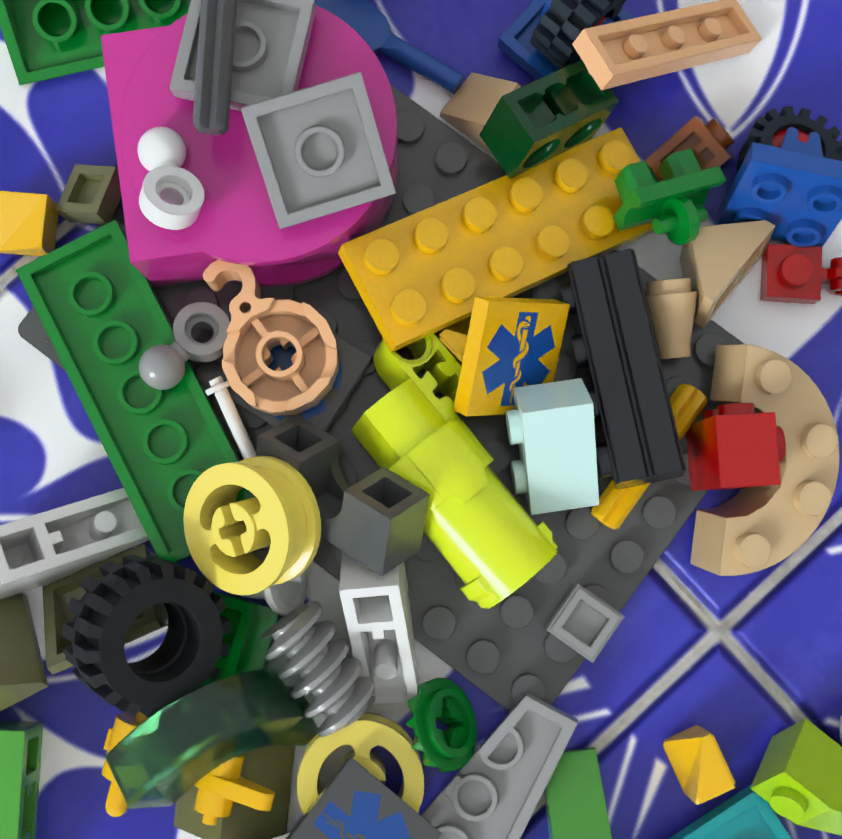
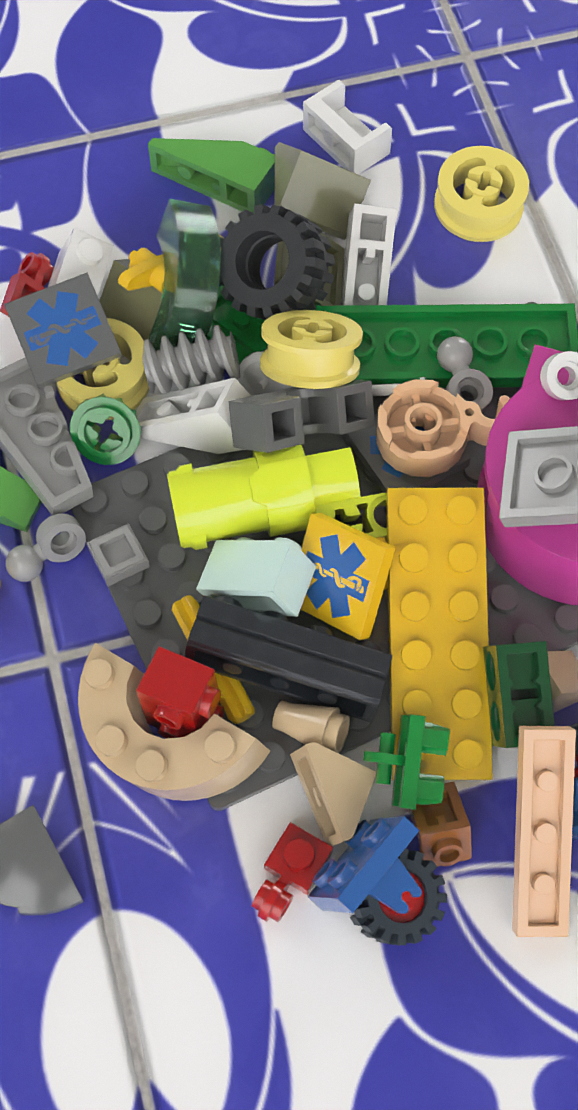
camera: 120 degrees right, 20 degrees down
none -> light grey plate [6,514,86,582]

